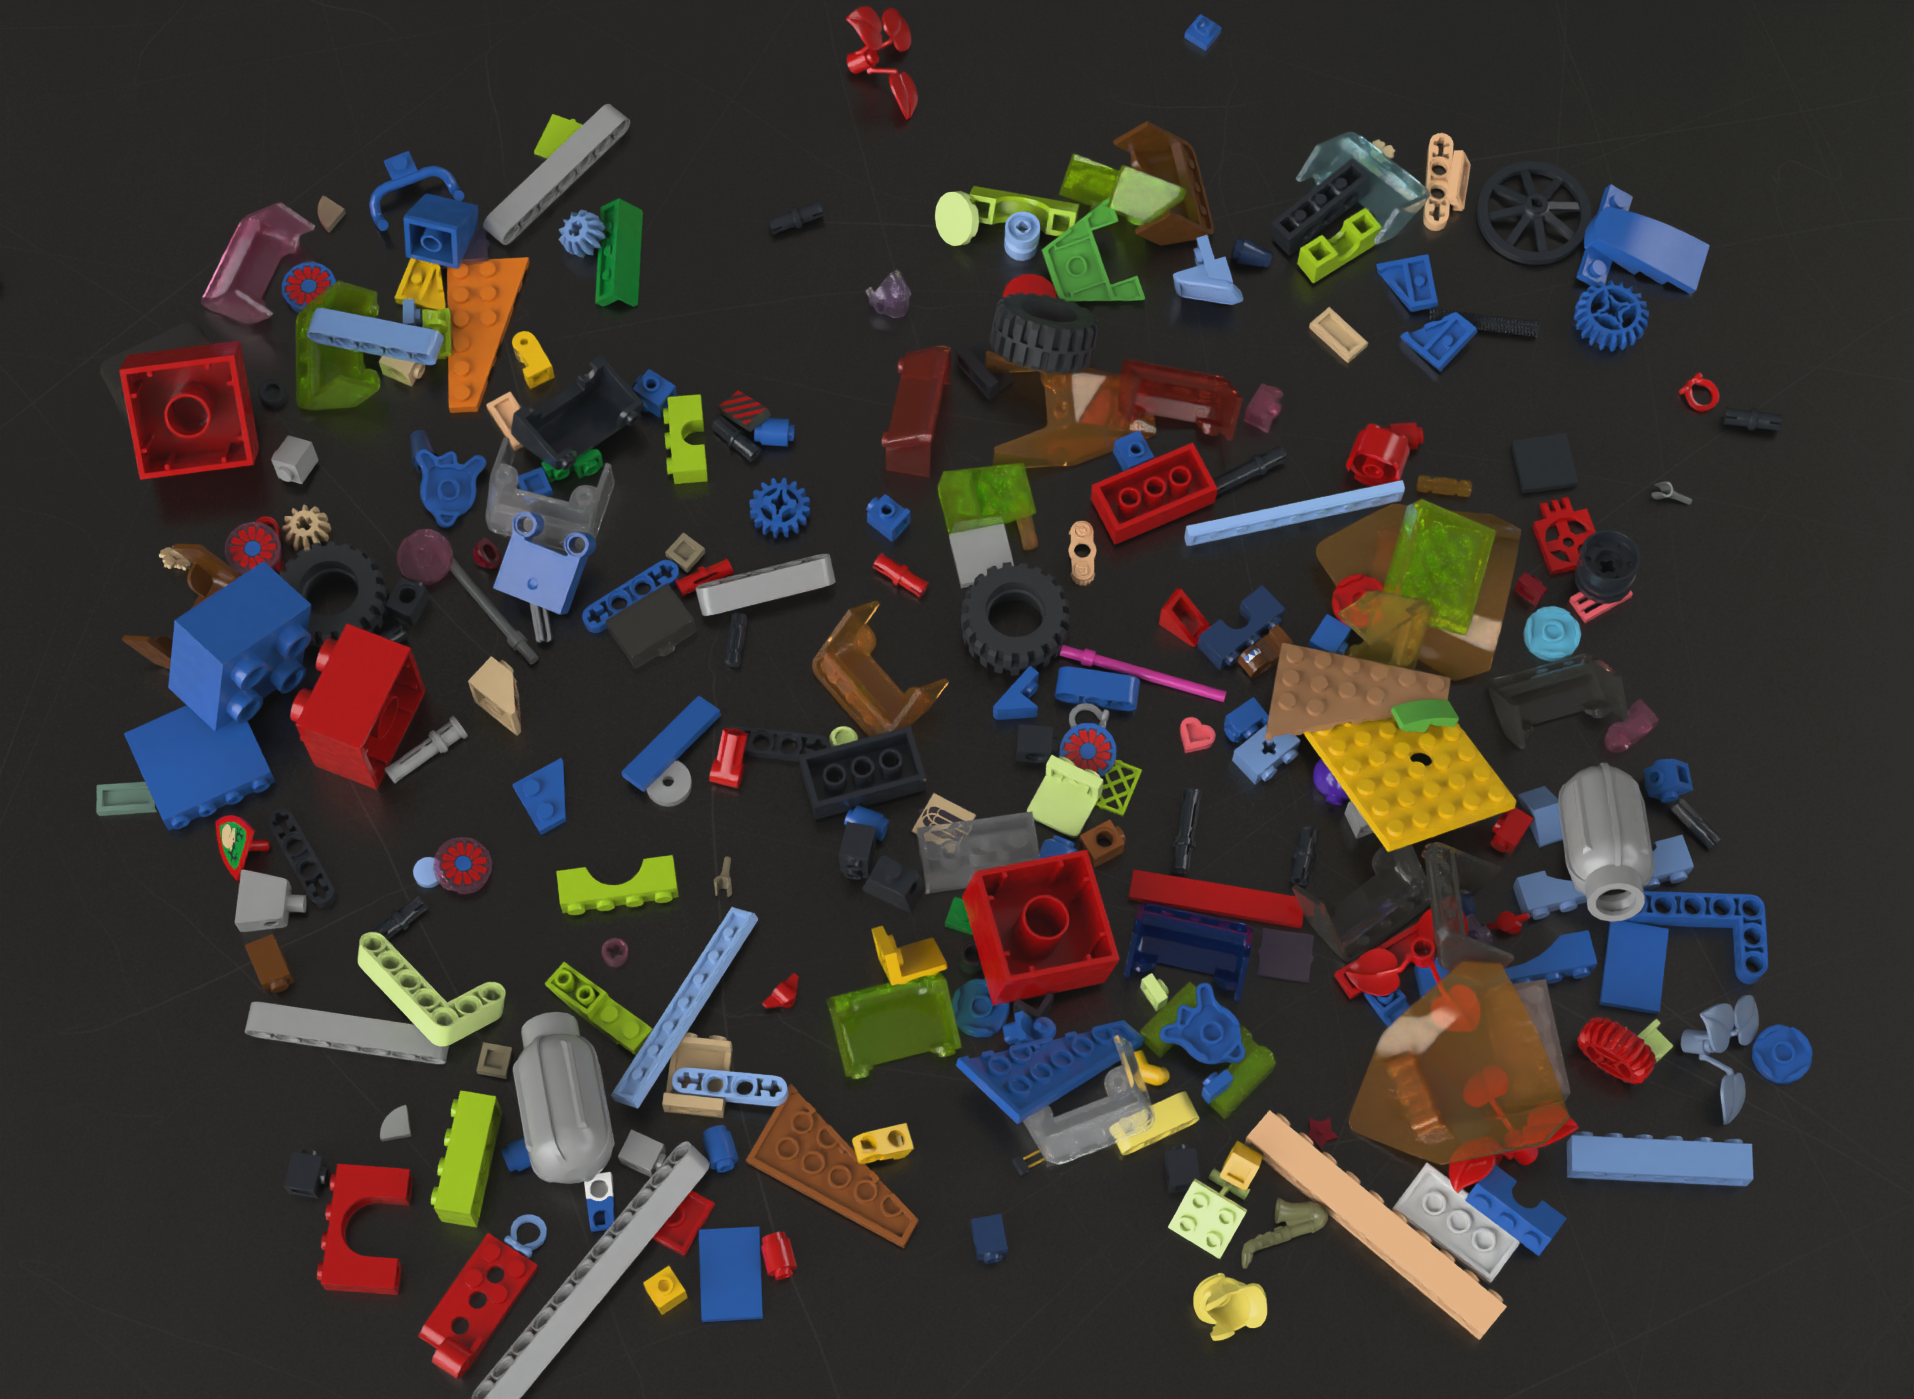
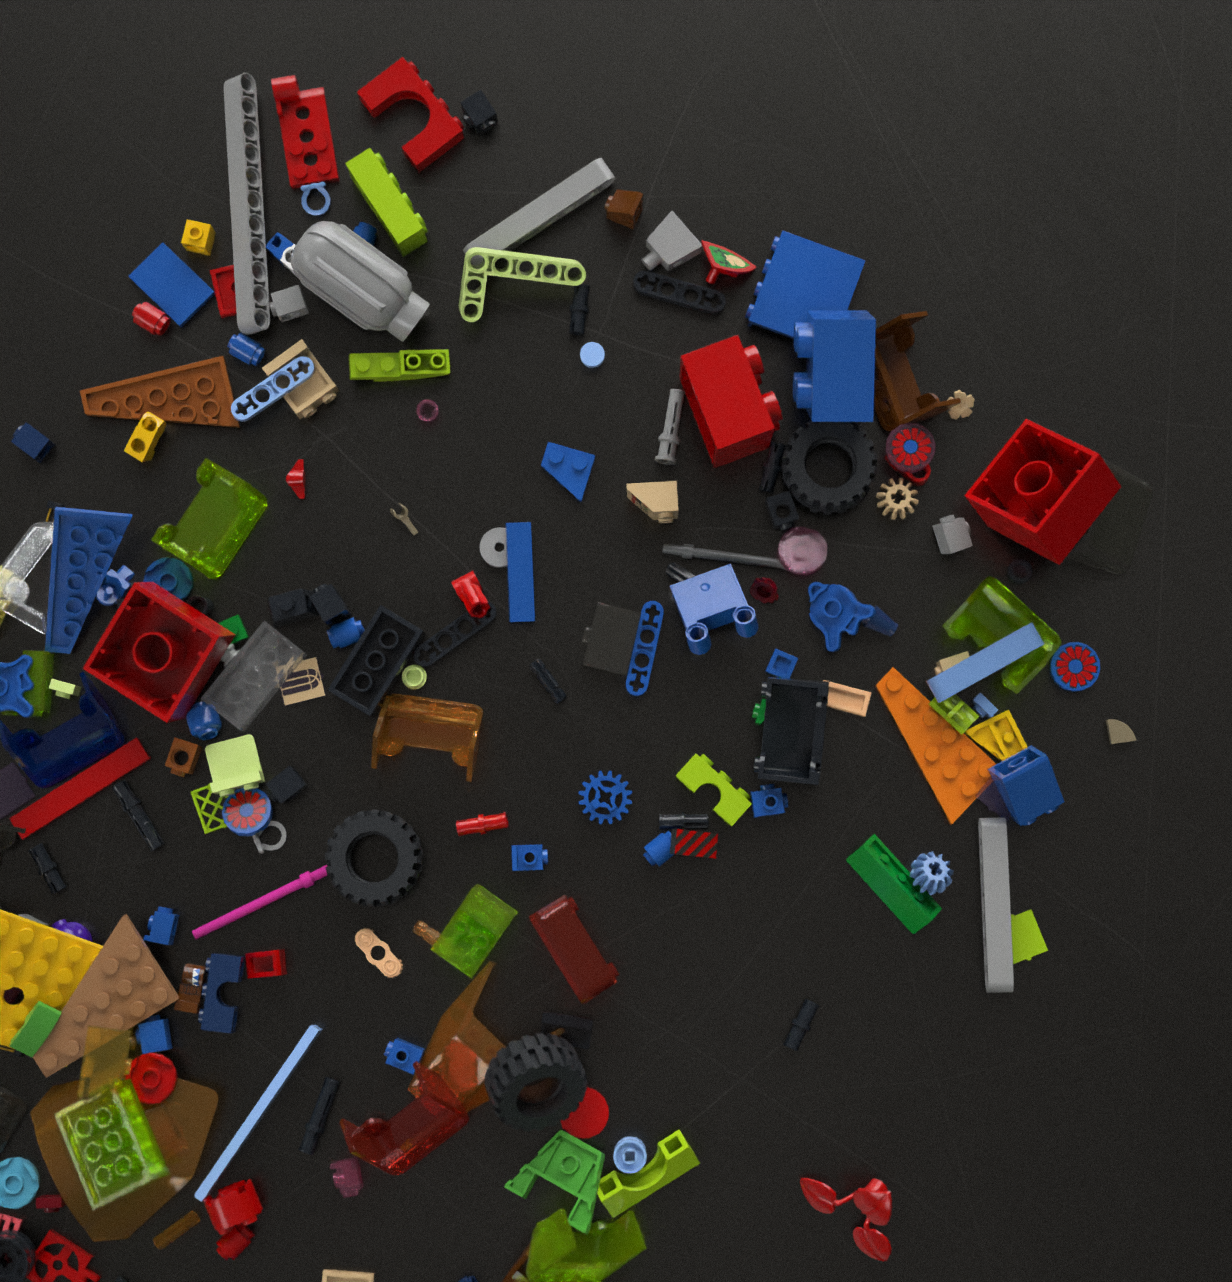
camera: 145 degrees right, 15 degrees up
sand green tile [96,782,157,816] -> none
clear pink windscreen [201,202,315,324] -> none
blue piece [369,151,464,231] -> none
light grey tile [380,1105,411,1142] -> none
tile [433,837,492,894] -> none
dark tan plate [476,1042,513,1079] -> none
clear windscreen [485,437,615,553] -> none
yellow leg [512,331,555,389] -> none
lime arch [556,855,679,915] -> none
light blue tile [611,907,758,1109] -> none
dark tan plate [665,532,705,573] -> none
red pin [675,558,734,597] -> none
light grey beam [696,554,836,616] -> none
clear purple helmet [865,270,911,318] -> none
yellow bracket [871,926,948,986] -> none
yellowish green tile [935,191,979,246] -> none
light grey tile [949,523,1014,588] -> none
blue slope [993,666,1039,720] -> none
blue beam [1055,666,1140,711] -> none
red brick [1091,443,1218,545] -> none
yellow arm [1129,1050,1170,1086] -> none
medium blue piece [1173,235,1243,305] -> none
coral tile [1180,717,1216,753] -> none
medium blue brick [1232,724,1300,785] -> none

